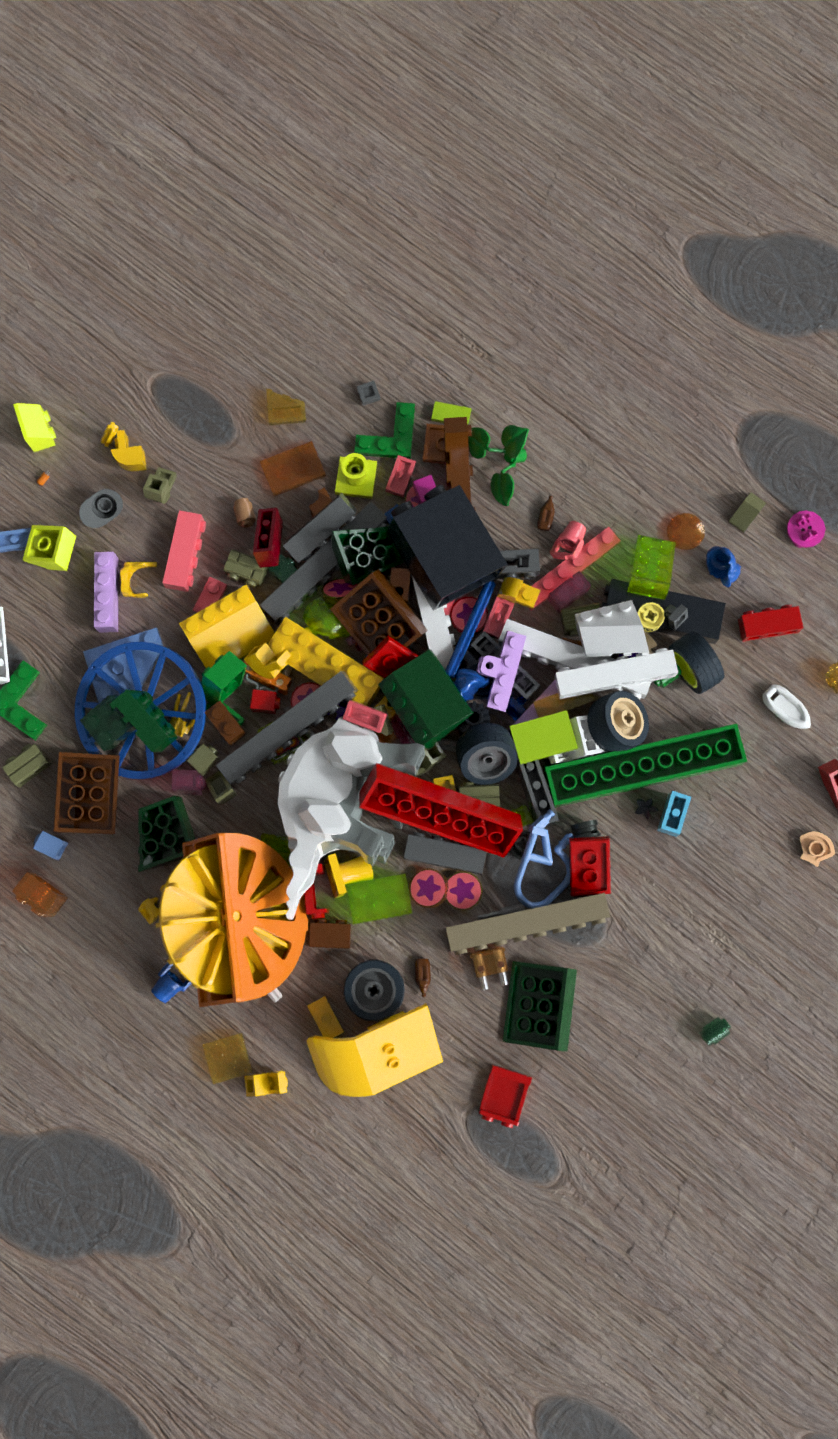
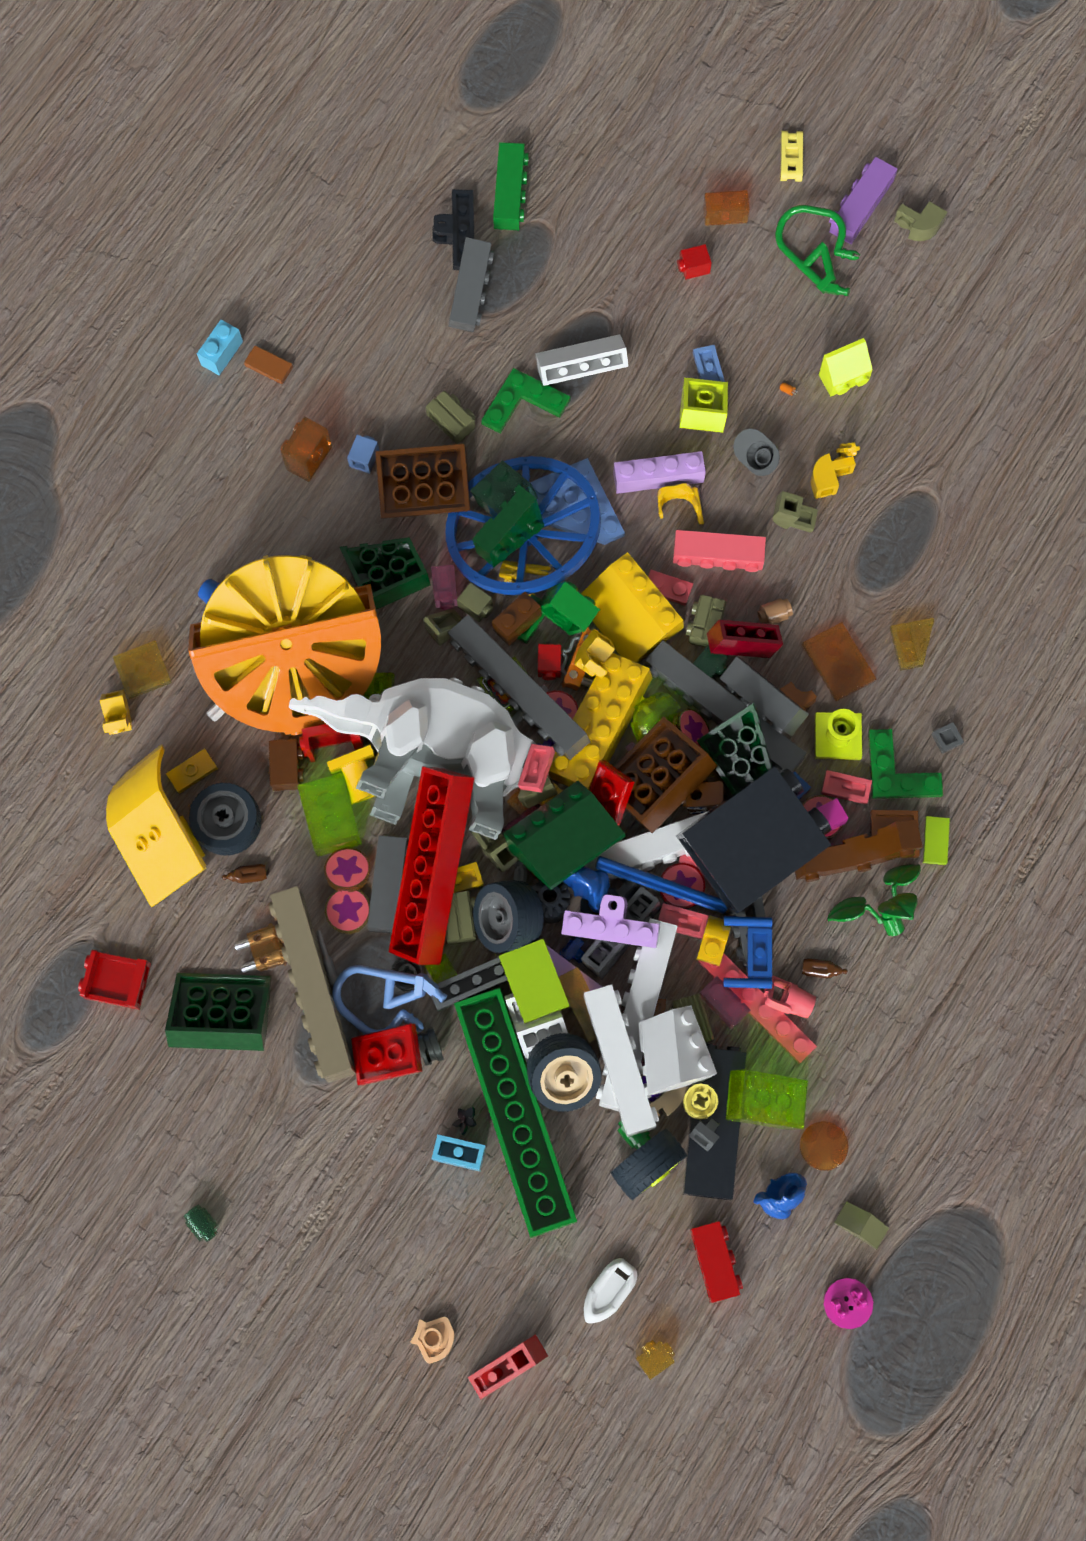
camera: 85 degrees right, 5 degrees down
none -> blue plate [723,916,772,989]

